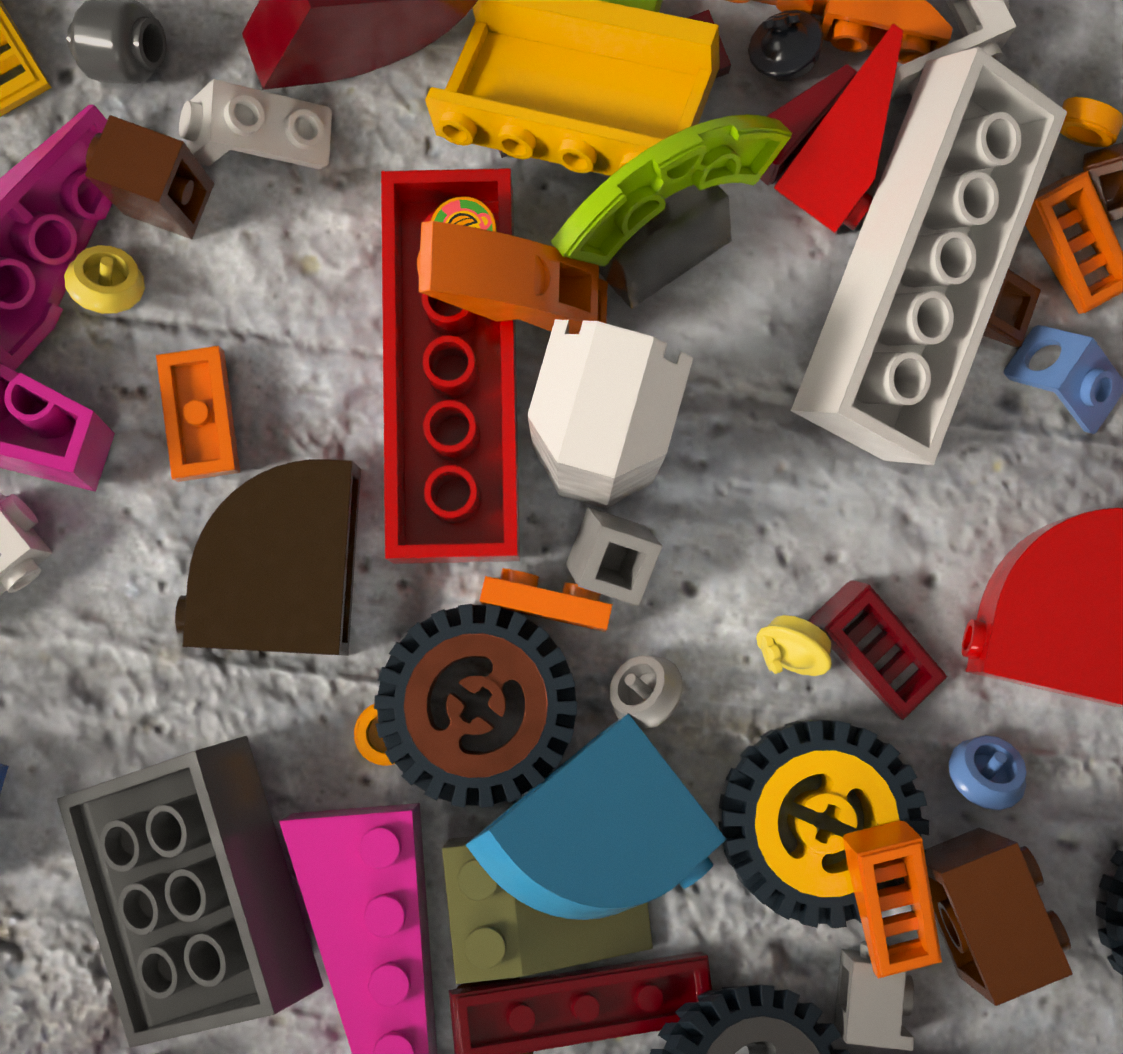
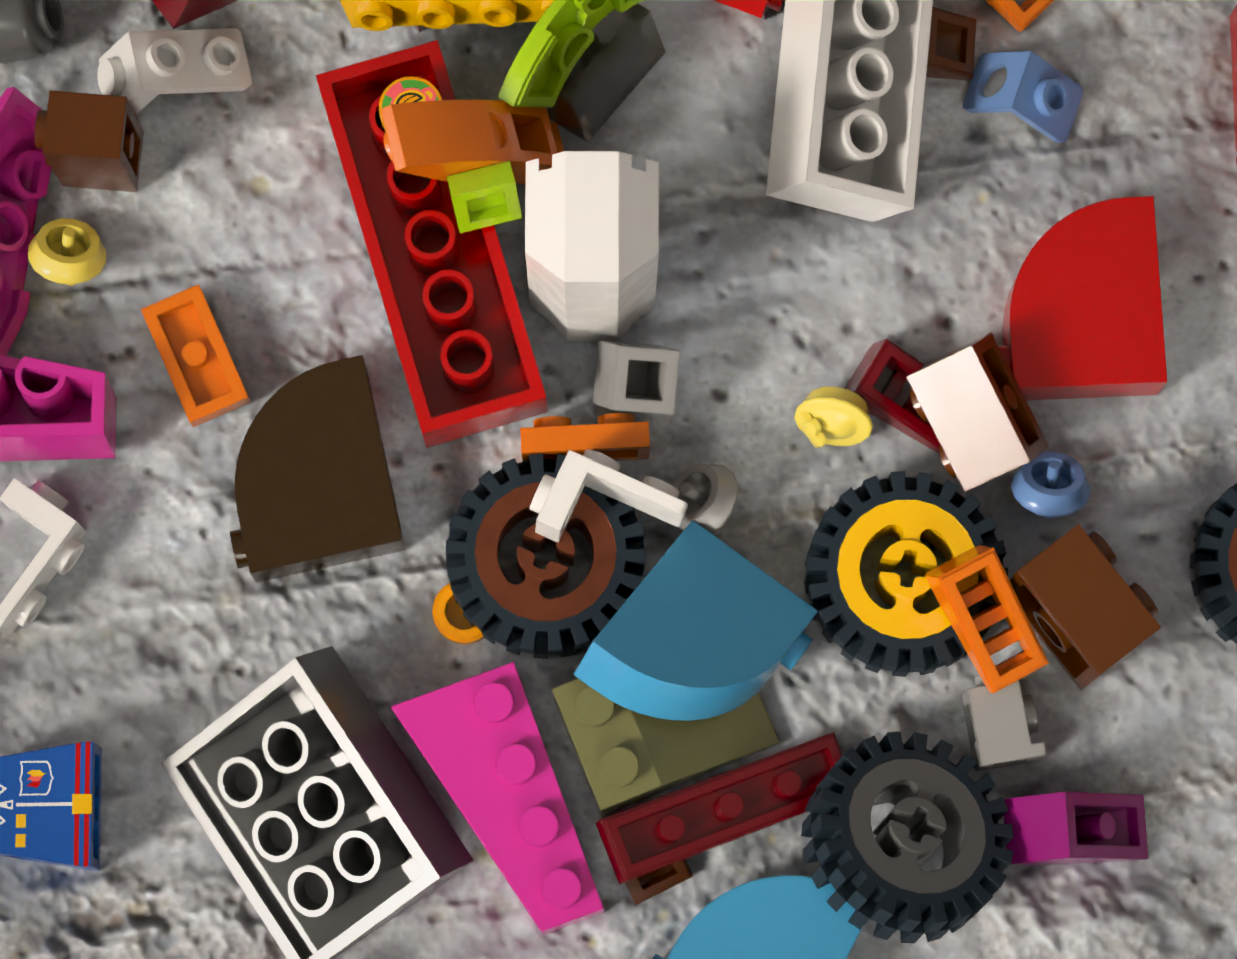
camera: 20 degrees left, 5 degrees down
none -> lime tile [447,161,522,233]
none -> white bracket [529,449,688,543]
none -> brick [906,332,1049,492]

